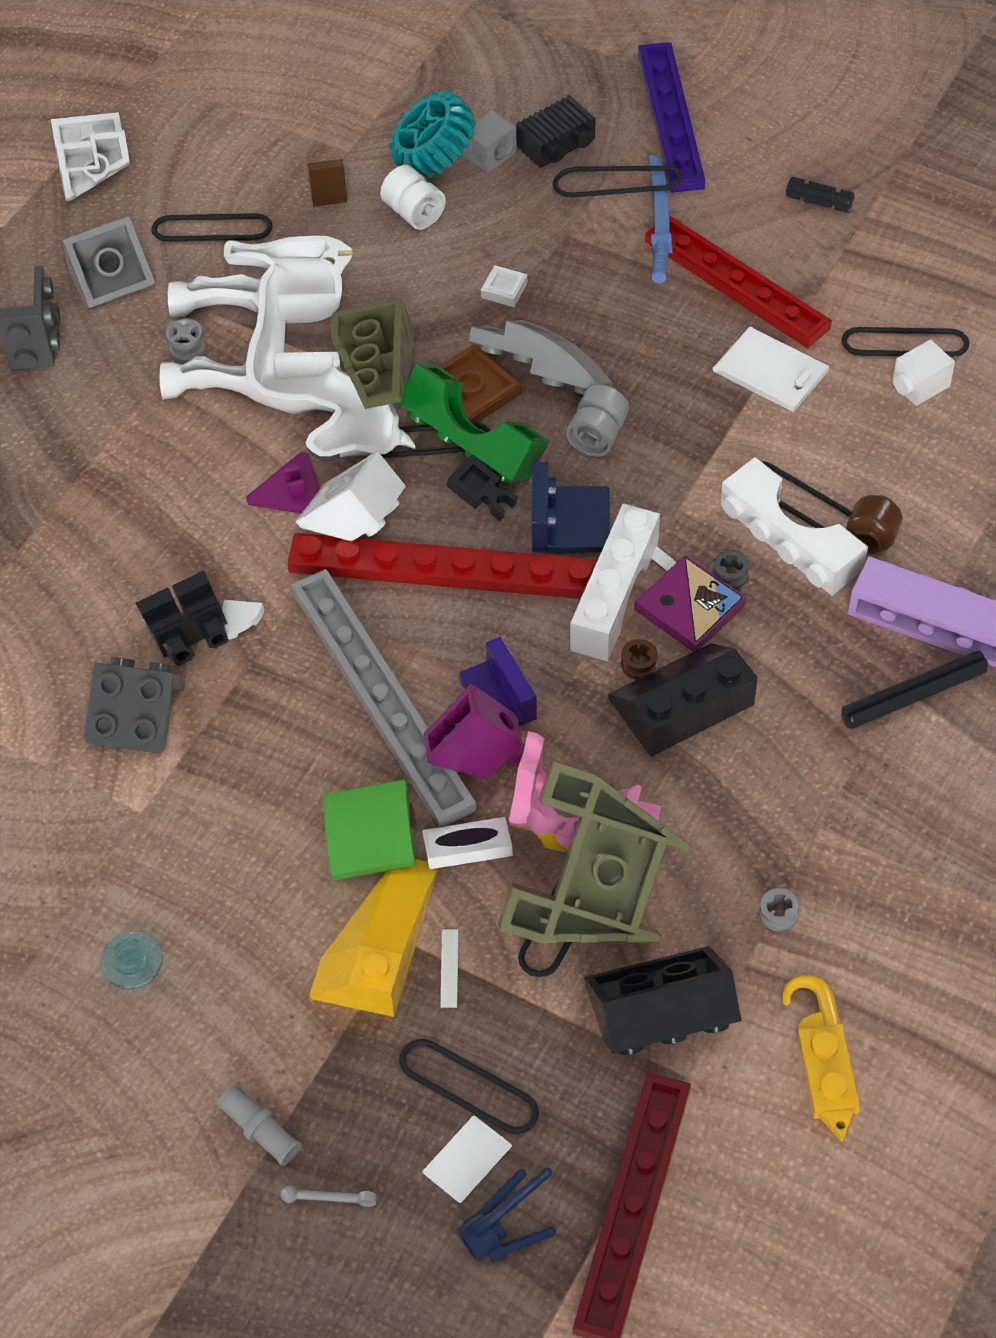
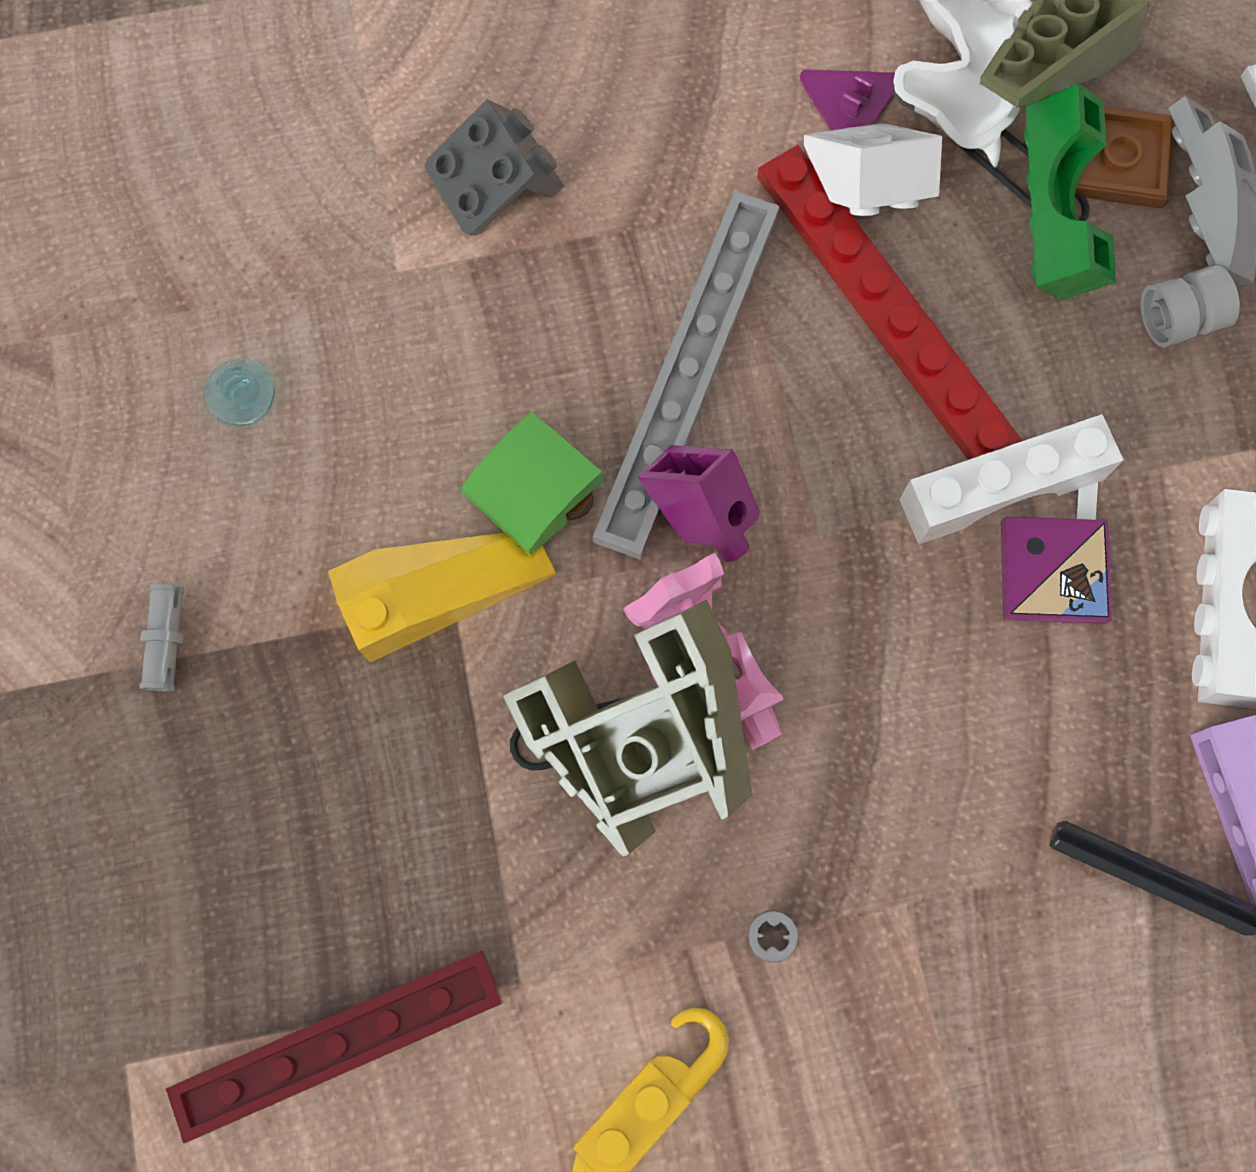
camera: 50 degrees right, 20 degrees up
black hips [136,571,229,666] -> none
white tile [222,600,265,639] -> none
light grey hinge [280,1184,377,1207] -> none
black piece [399,1039,539,1134] -> none
white tile [422,817,513,869] -> none
white sticker [422,1116,512,1203] -> none
white piece [441,929,458,1008] -> none
black plate [447,455,518,521] -> none
dark blue plant [457,1168,556,1263] -> none
dark purple panel [459,637,537,726] -> none
dark blue bracket [532,462,610,552] -> none
black slope [584,946,742,1055] -> none
black slope [608,643,758,757] -> none
reddish brown bush [621,639,658,680] -> none
dark grey bush [713,550,749,589] -> none

